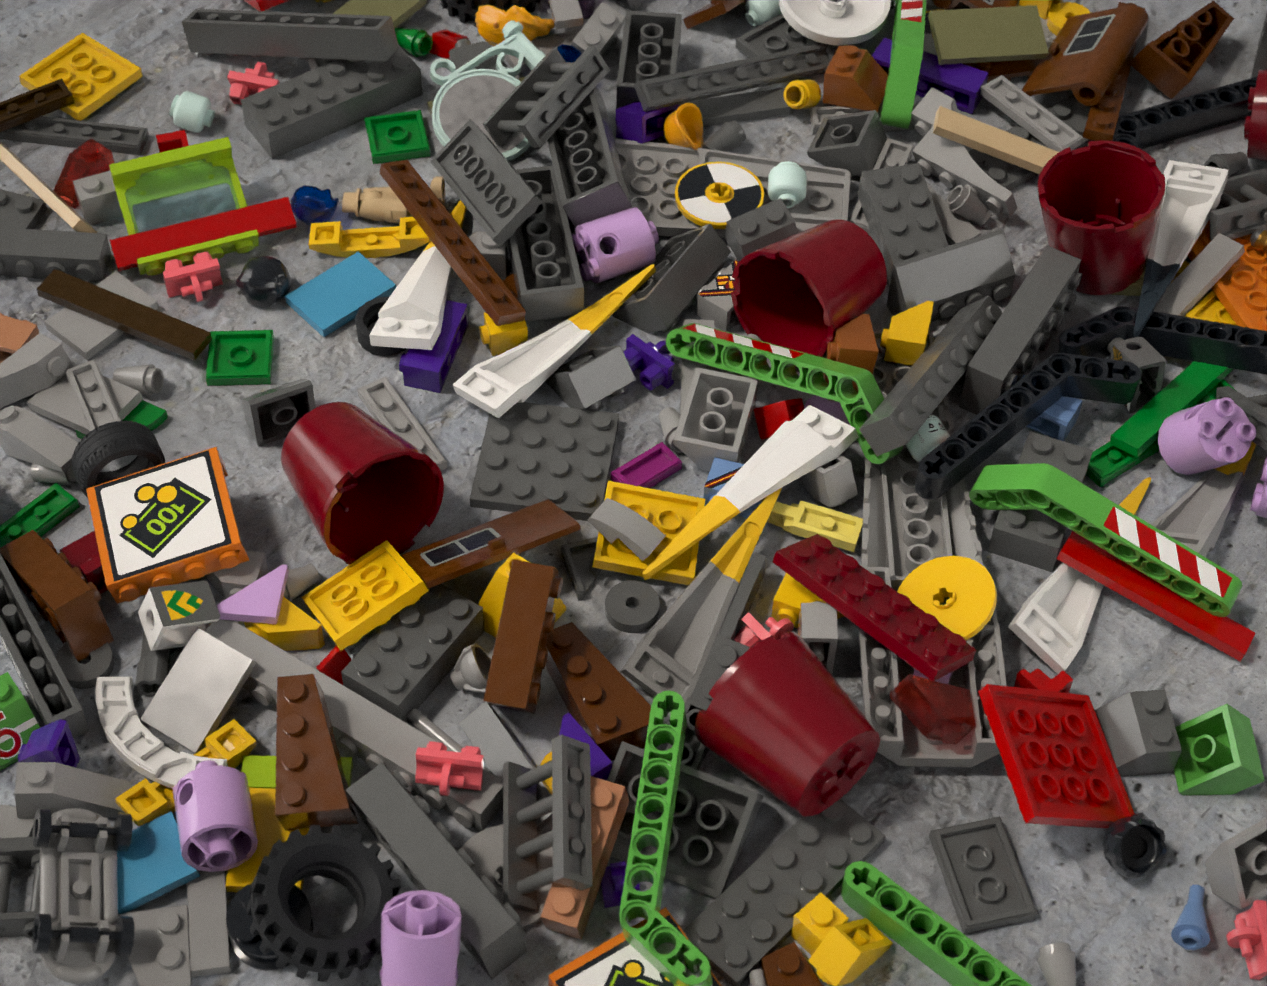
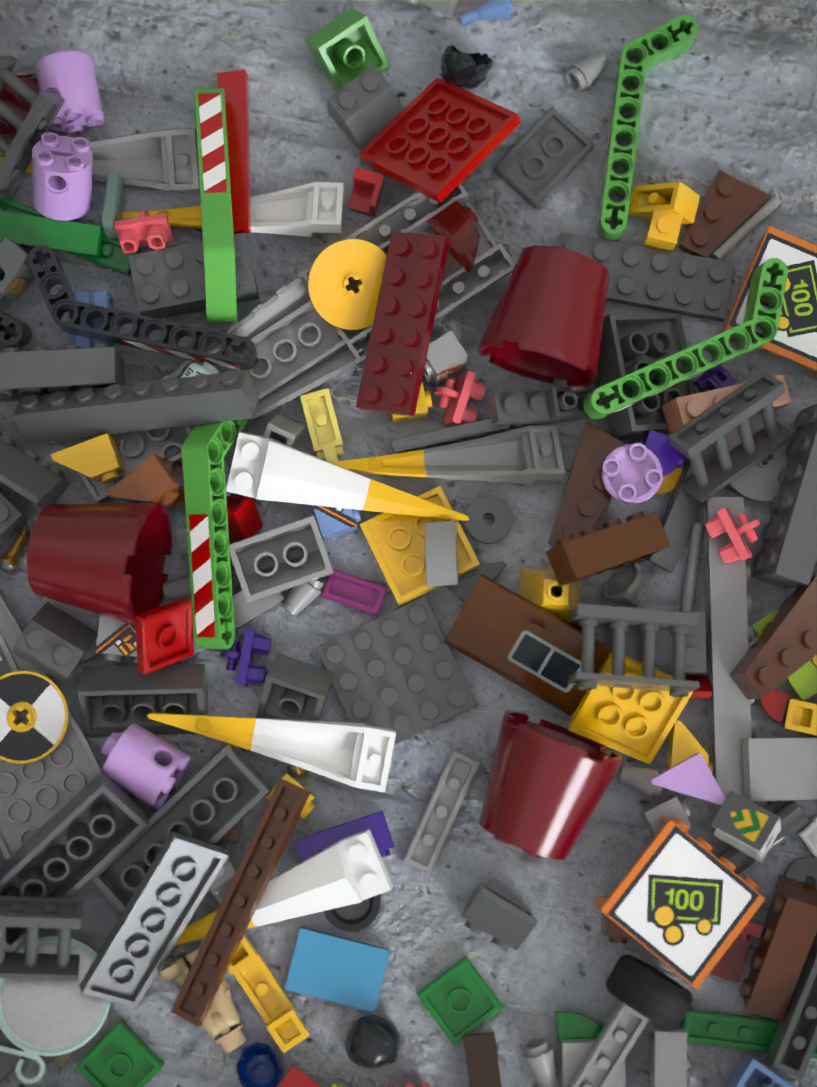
camera: 125 degrees left, 30 degrees up
none -> sand green tile [101,172,125,239]
none -> coral hips [114,210,175,254]
none -> red tile [135,597,194,675]
none -> dark grey fence [568,603,699,697]
none -> lavender dish [602,443,663,504]
none -> red tile [758,689,790,723]

